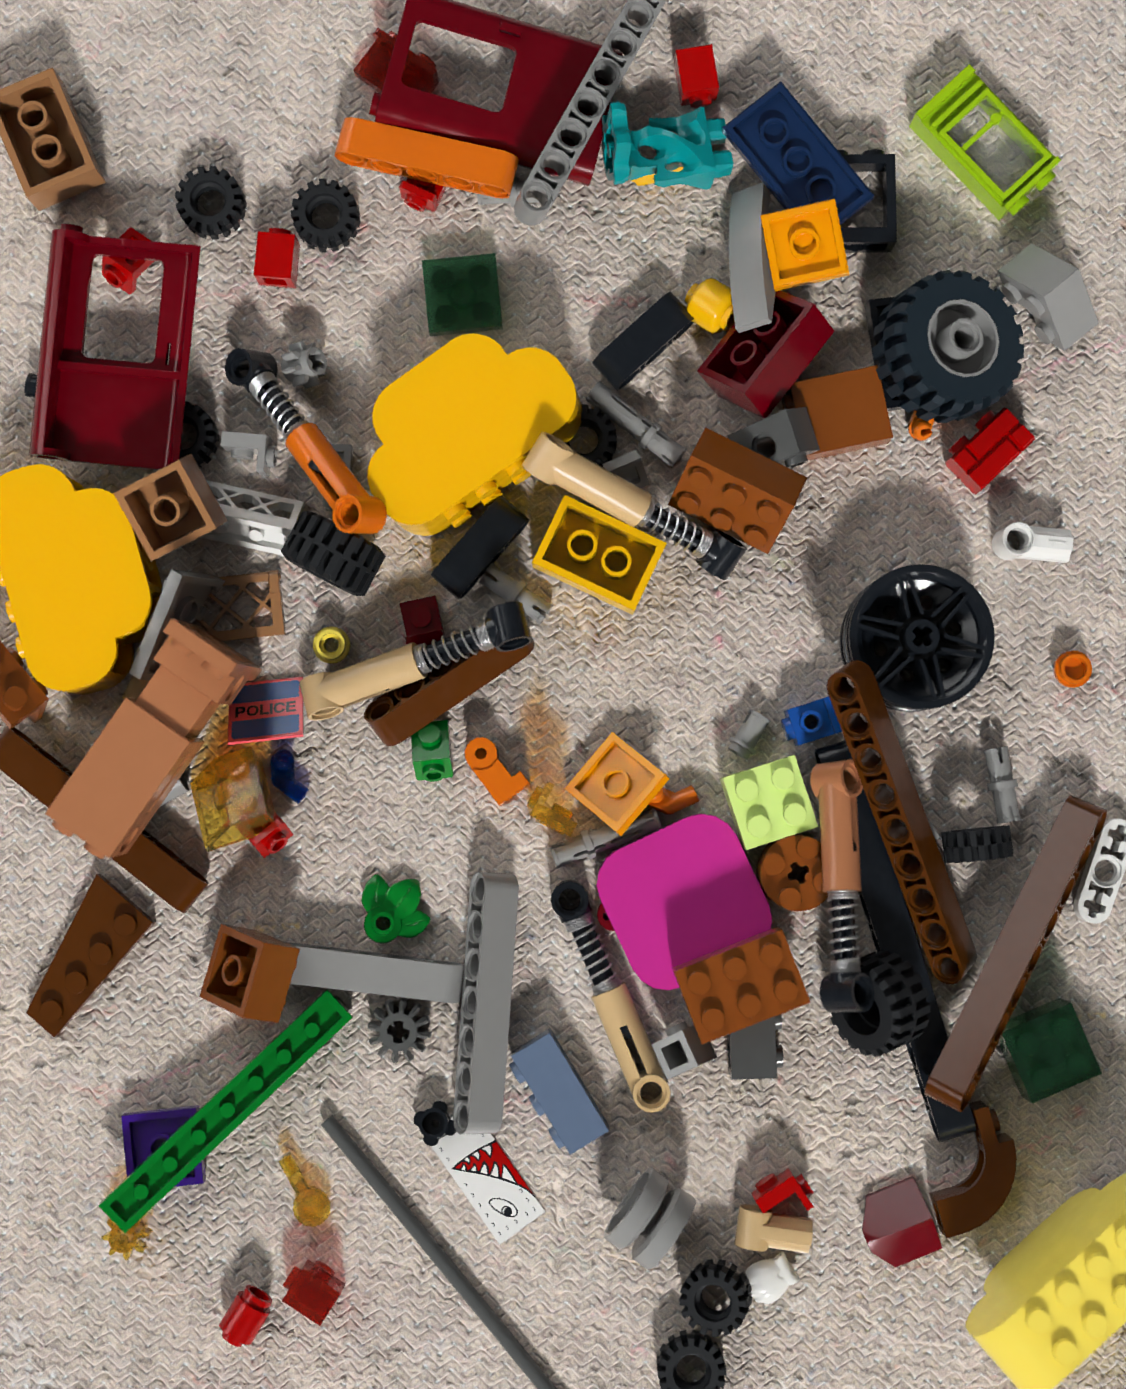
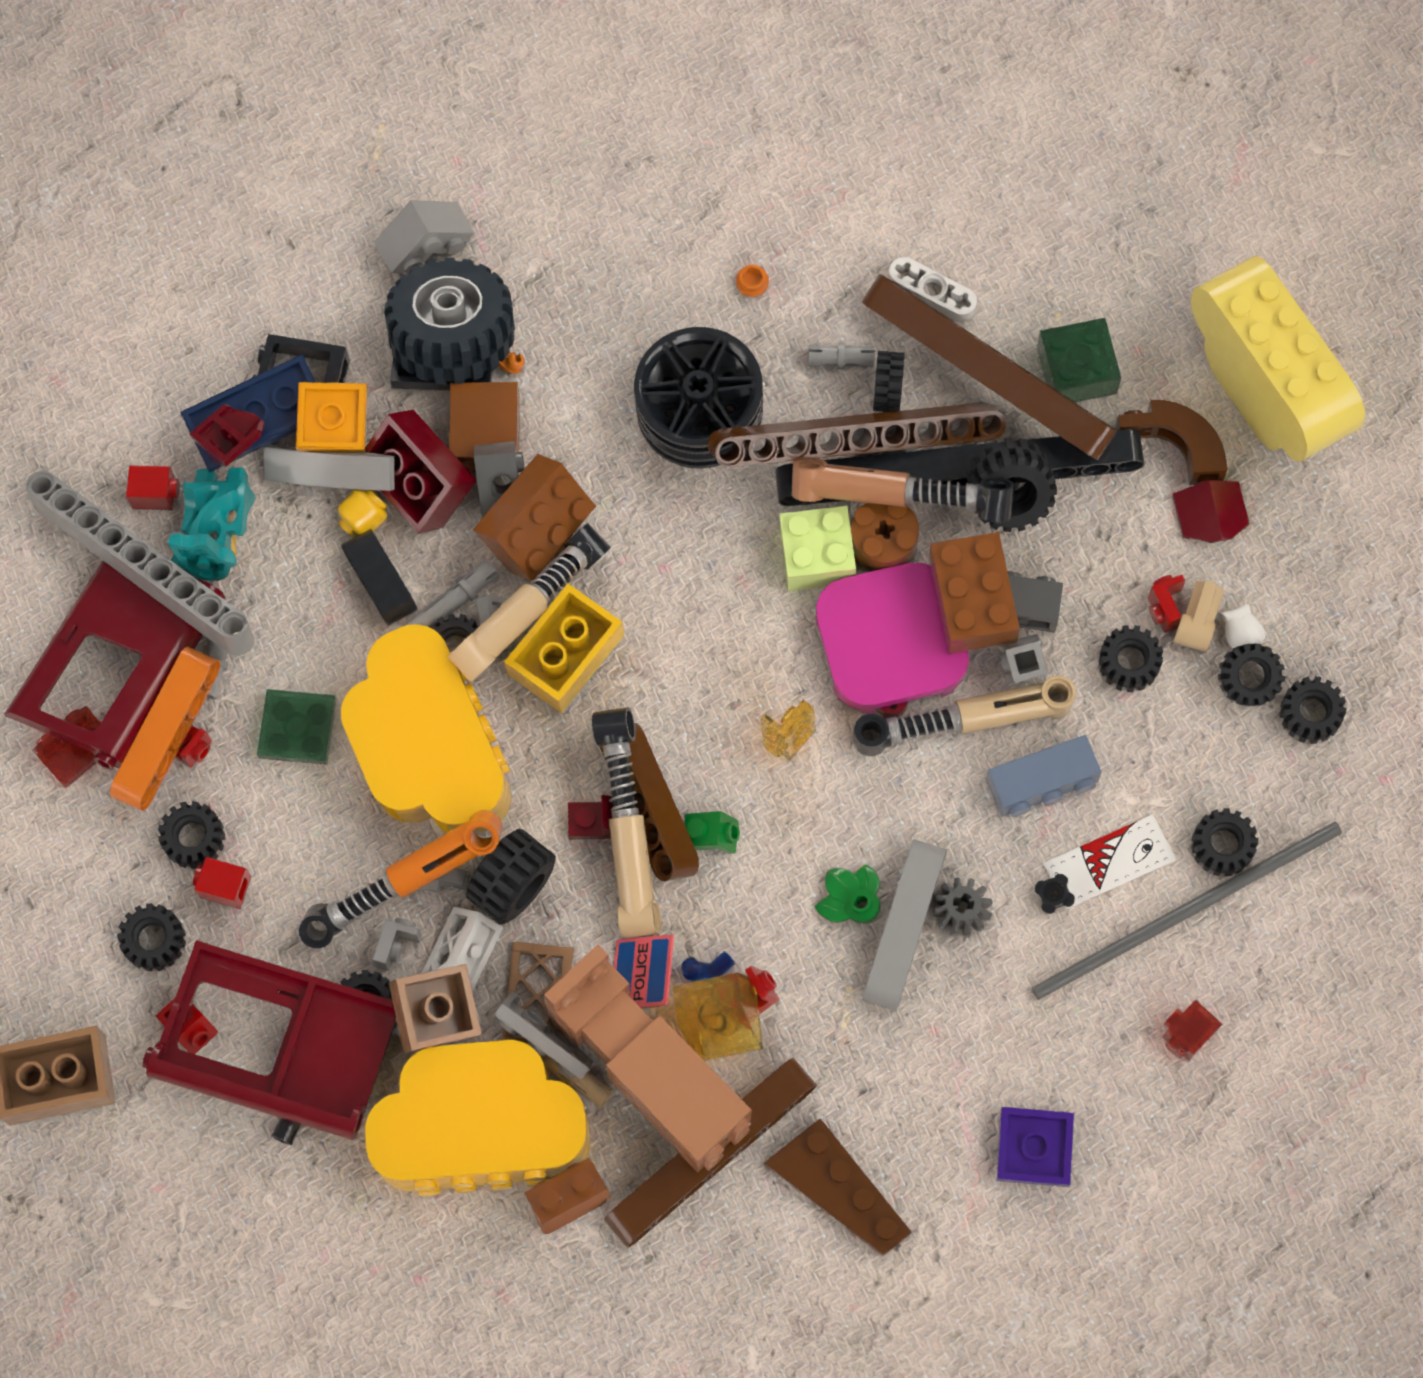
camera: 80 degrees left, 15 degrees down
green plate [98,989,353,1233] -> none
clear yellow gear [101,1215,152,1260] -> none
dark orange brick [200,924,300,1023] -> none
red brick [219,1285,272,1347] -> none
clear yellow plate [278,1153,331,1227] -> none
light grey gear [281,341,327,389] -> none
light yellow plate [313,626,350,664] -> none
black beam [431,496,530,600] -> none
light grey beam [453,872,519,1134] -> none
orange leg [465,737,530,806] -> none
light grey pin [479,563,553,625] -> none
light grey pin [549,808,662,869] -> none
light orange plate [564,732,669,836] -> none
light grey wheel [604,1167,696,1270] -> none
orange arm [648,785,699,815] -> none
light grey pin [728,709,770,760] -> none
blue brick [781,696,842,746] -> none
lime door [909,64,1061,221] -> none
red brick [945,407,1035,495] -> none
white piece [992,522,1073,563] -> none
none -> dark red slope [189,404,265,467]
none -> black tyre [1098,625,1163,692]
none -> black tyre [1191,808,1258,877]

